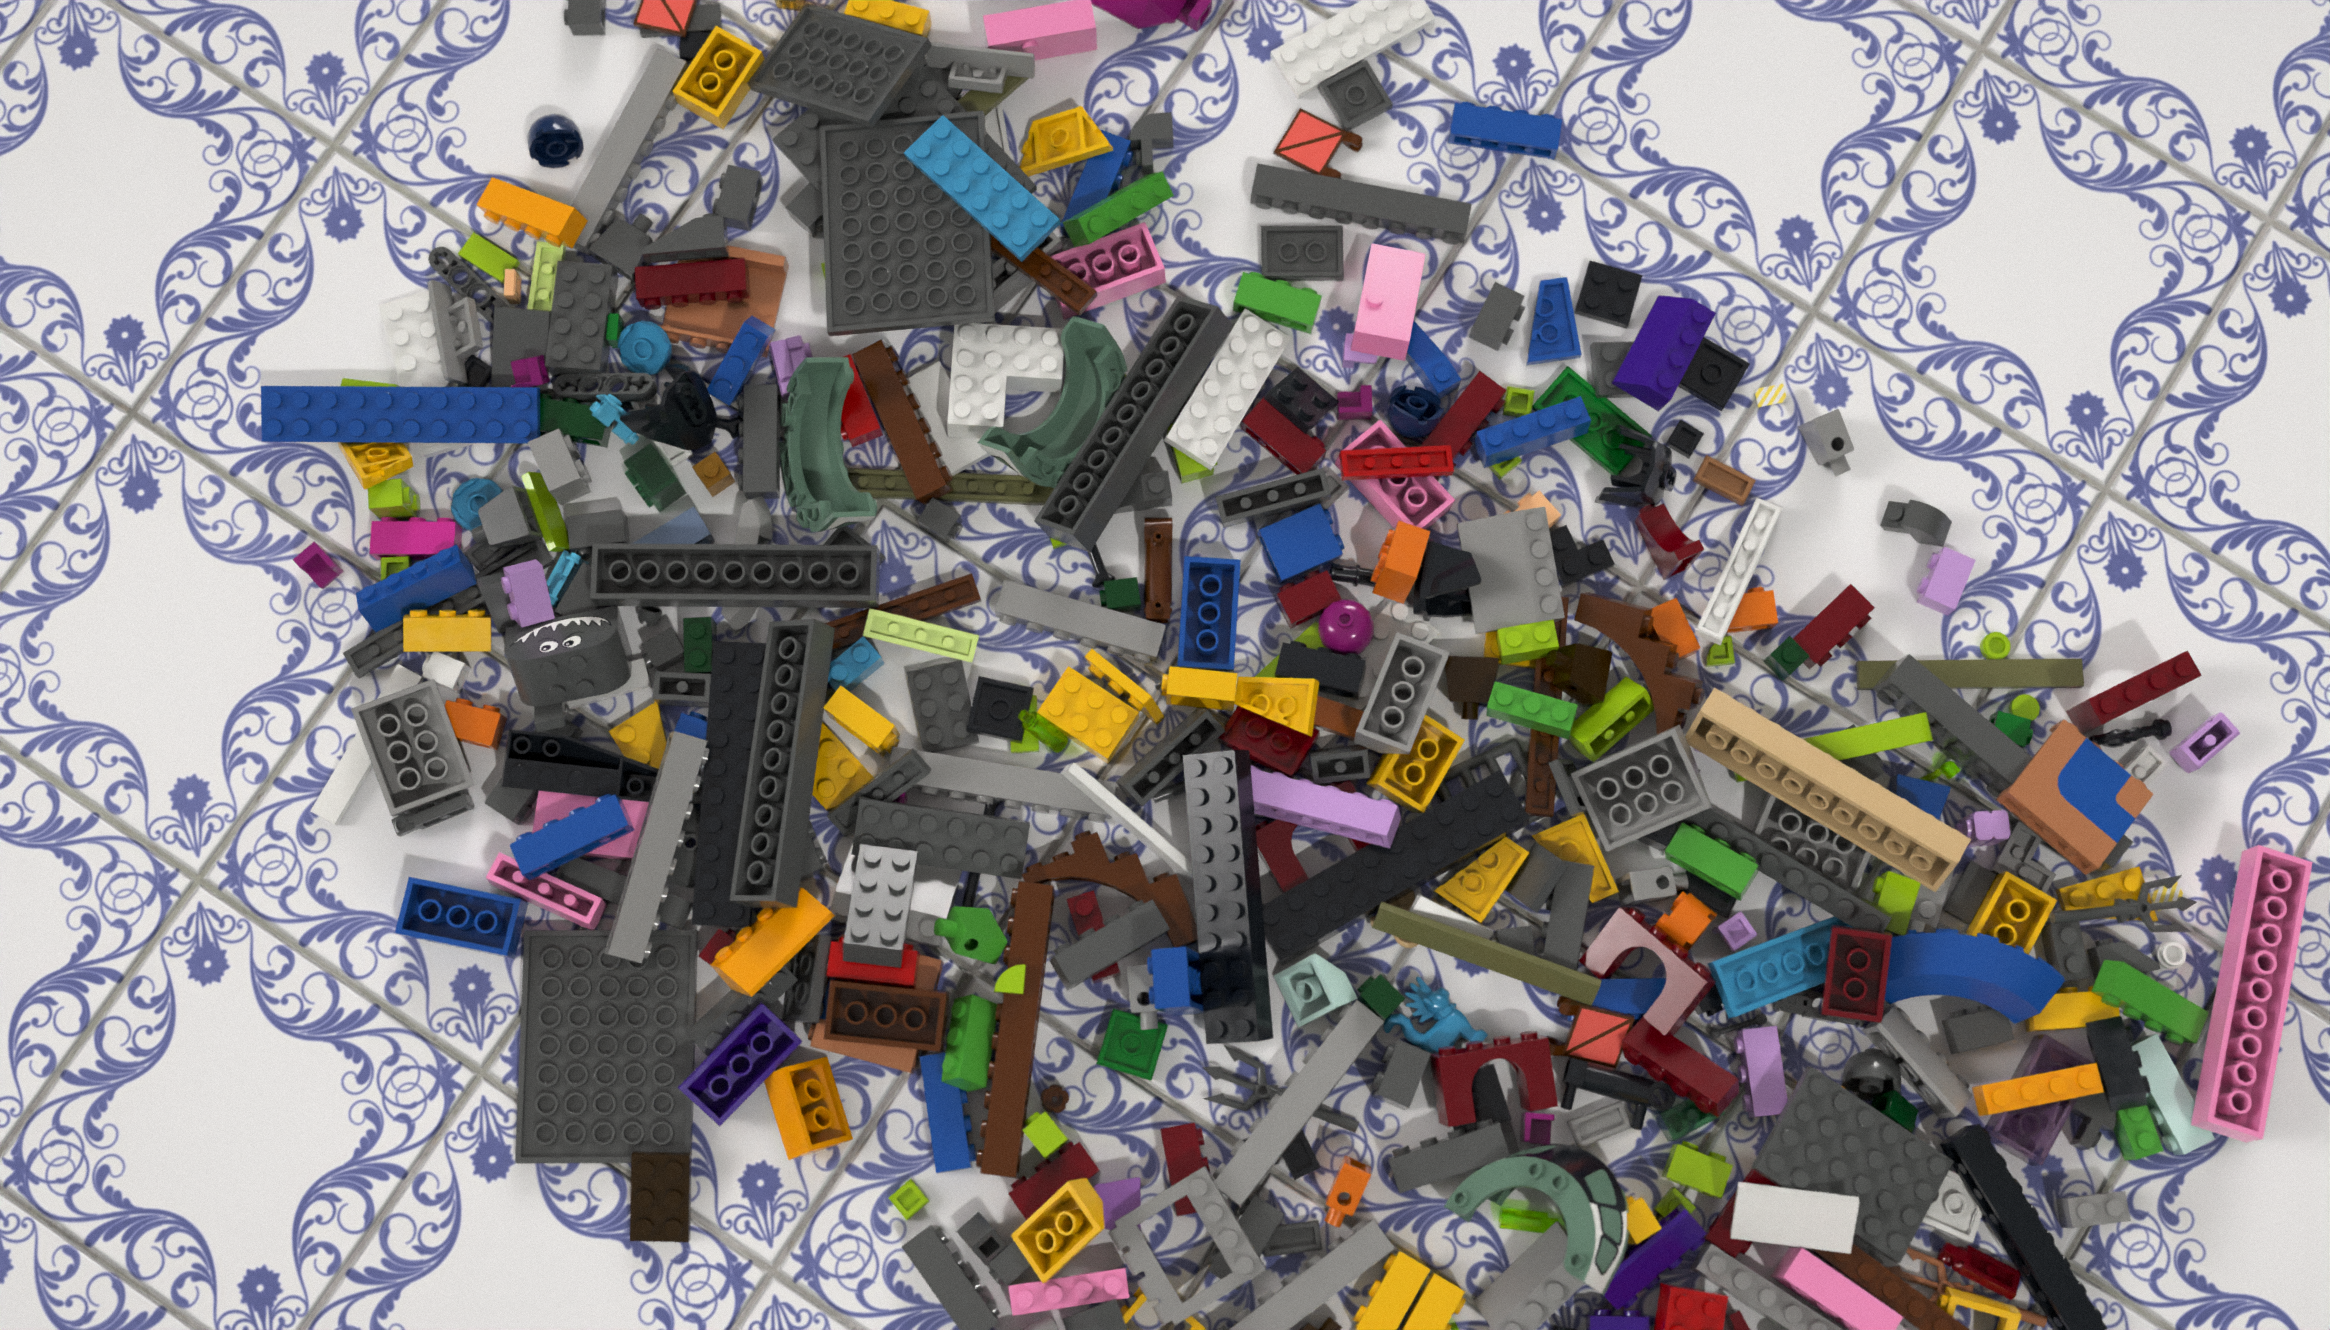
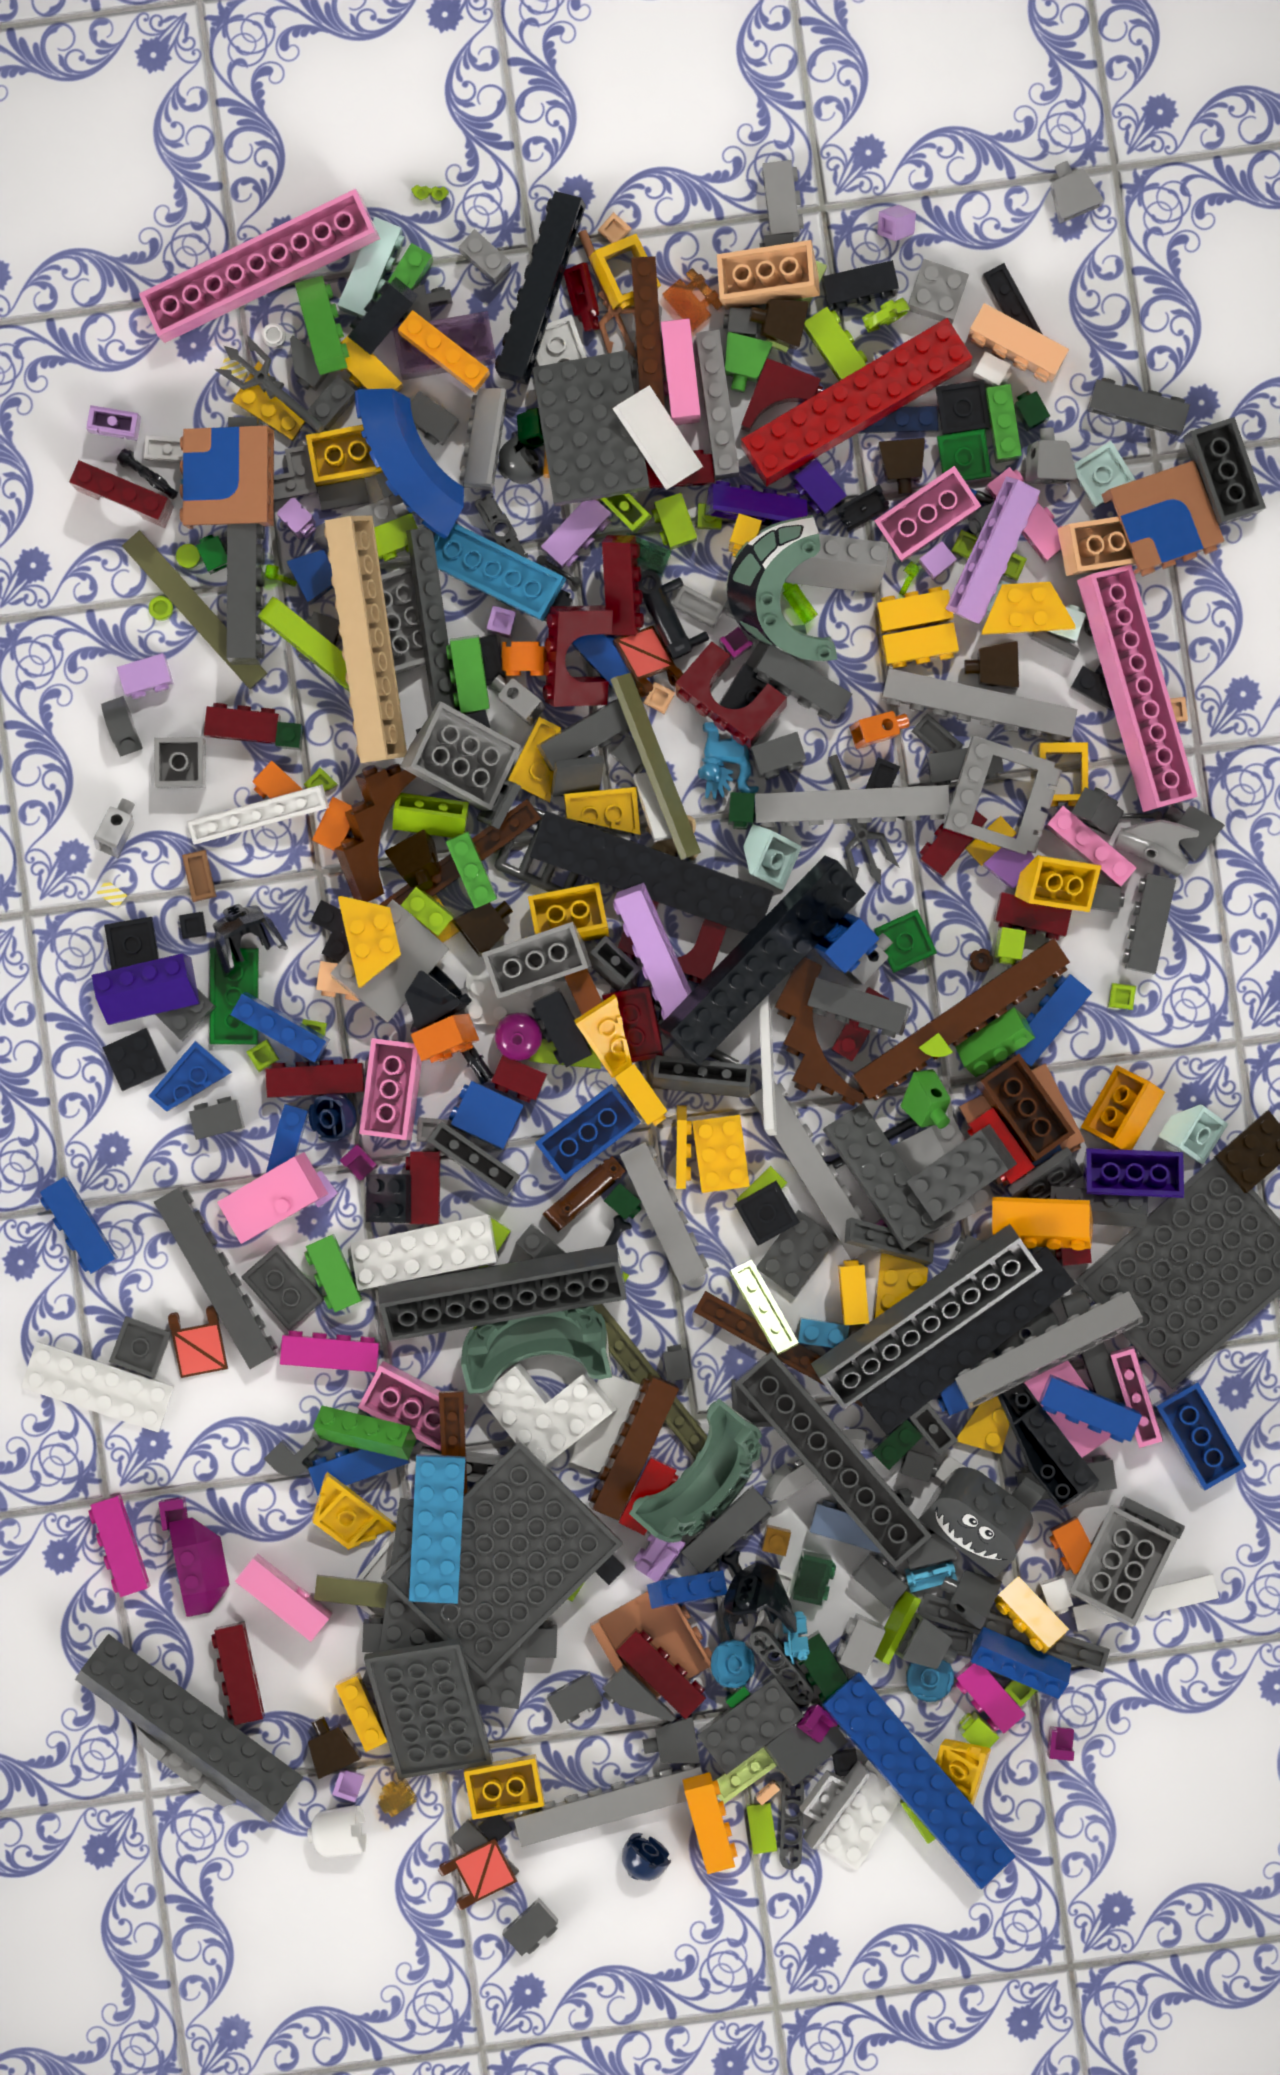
camera: 125 degrees left, 10 degrees up
lavender brick [501,559,555,627] -> none
light grey bracket [927,42,1035,93] -> none
dark grey brick [957,1212,1008,1265] -> none
clear neon green cylinder [1018,709,1068,753] -> none
red plate [1339,445,1454,481] -> none
dark red arch [1634,503,1704,580] -> none
dark red brick [1821,925,1892,1023] -> none
none -> light grey brick [154,737,206,788]
none -> dark pink brick [280,1330,380,1372]
none -> yellow wing [338,896,401,988]
none -> lime piece [411,185,449,201]
none -> black tile [595,1555,626,1585]
none -> lime brick [600,493,653,533]
none -> light nougat tile [643,682,675,714]
none -> yellow tile [965,816,1017,866]
none -> light aqua slope [1159,1104,1228,1165]

